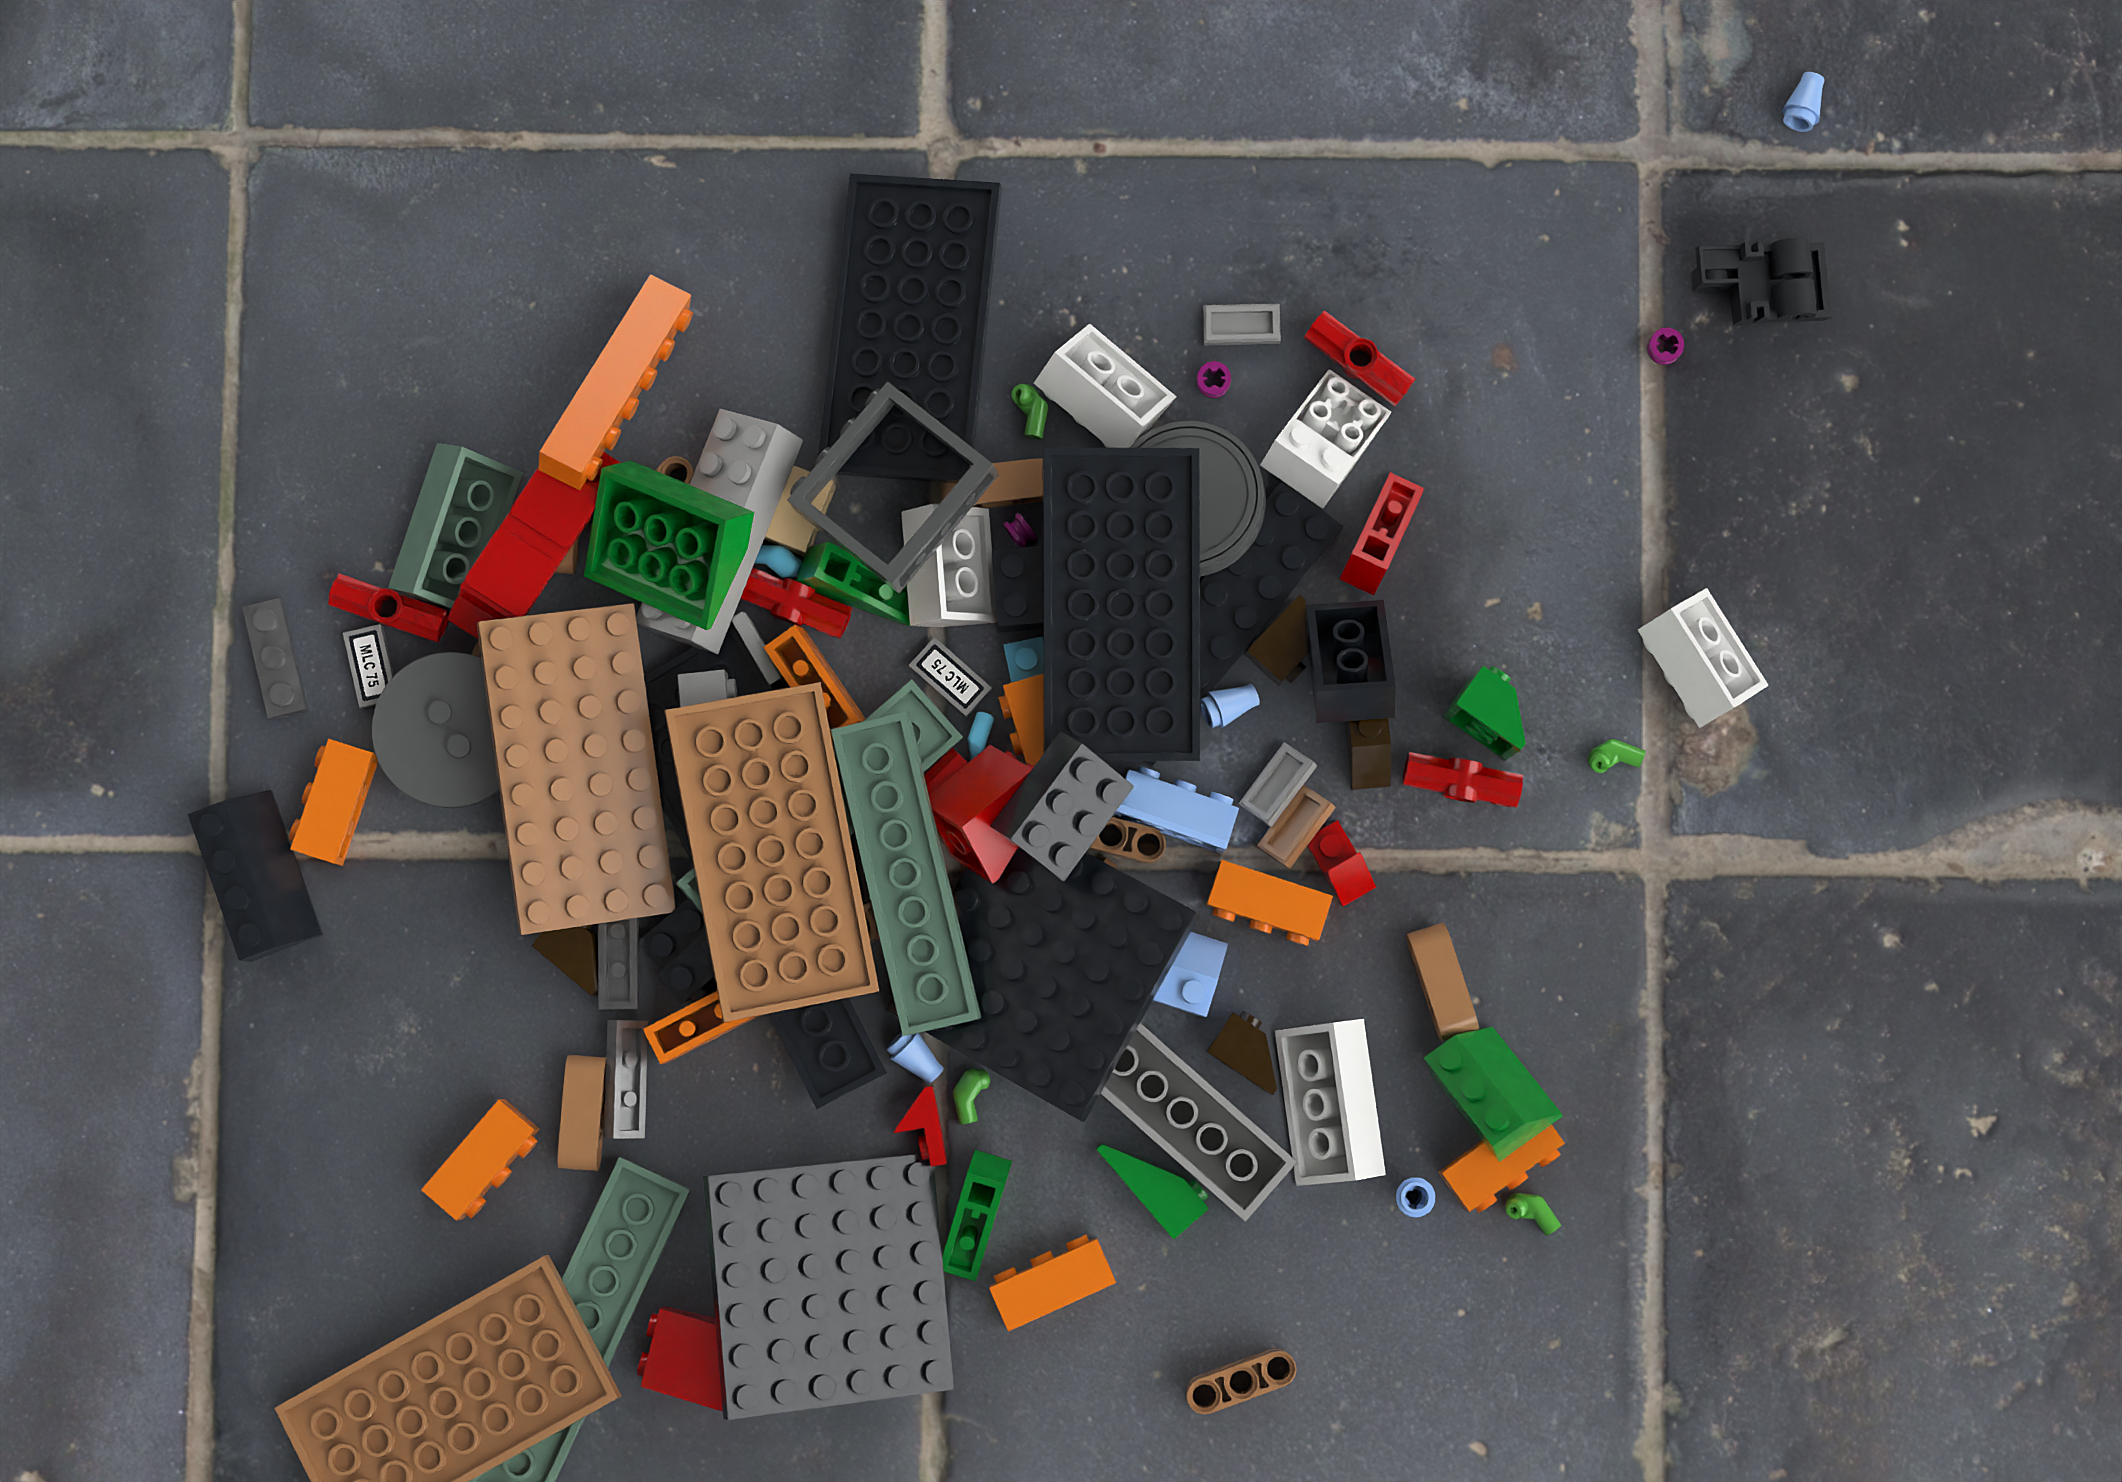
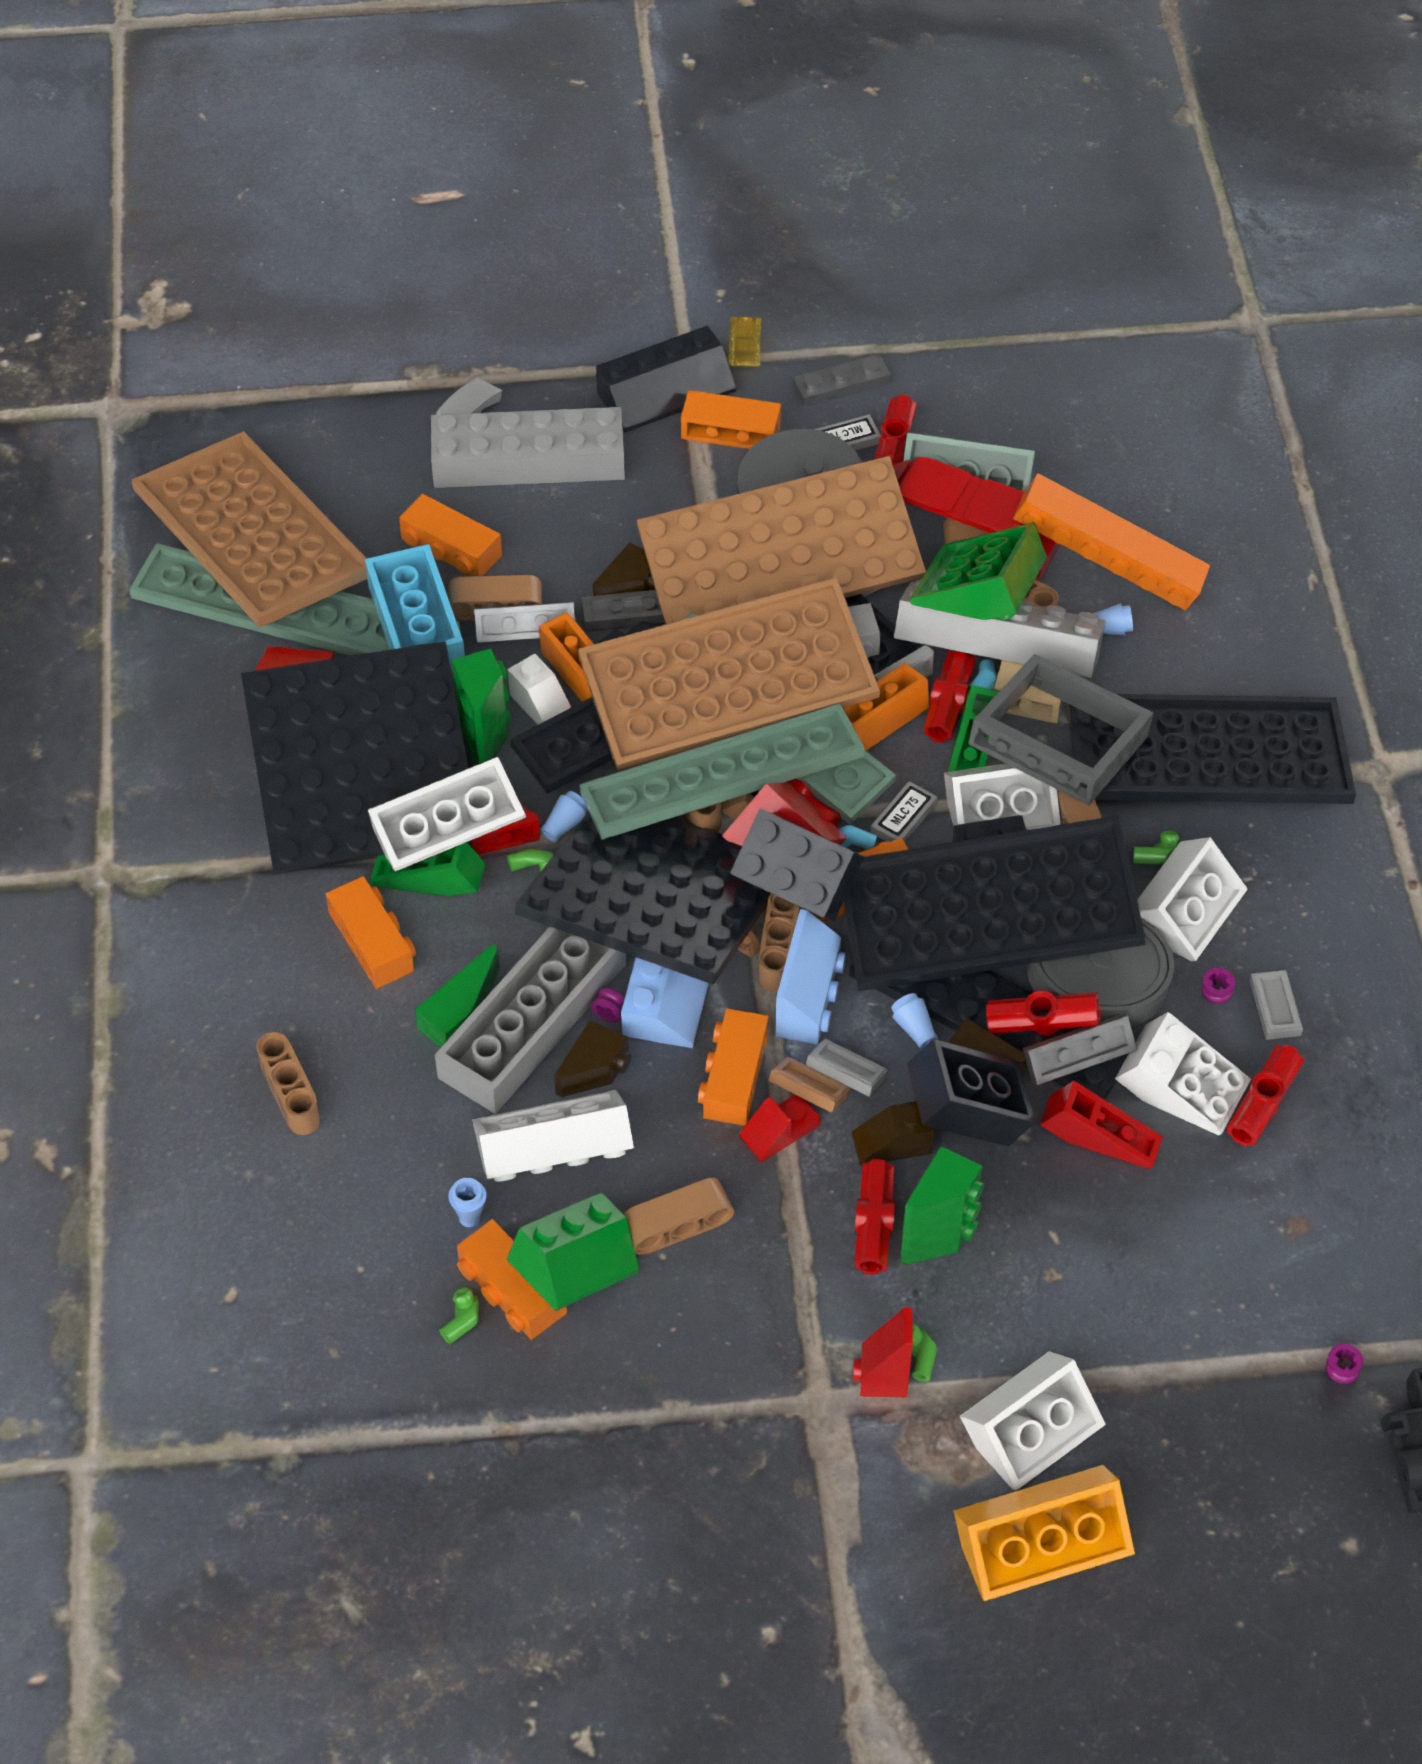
camera: 85 degrees right, 30 degrees down
none -> medium azure brick [365,544,465,671]
none -> white slope [368,757,526,871]
none -> light grey brick [431,407,625,488]
none -> light grey slope [436,377,502,415]
none -> green slope [452,648,511,766]
none -> white slope [507,654,571,725]
none -> magenta bush [591,988,625,1023]
none -> clear yellow brick [729,317,762,367]
none -> red slope [853,1307,913,1398]
none -> light orange slope [953,1465,1135,1601]
none -> red piece [986,990,1101,1036]
none -> flat silver plate [1023,1014,1137,1085]
none -> light blue cone [1094,603,1133,636]

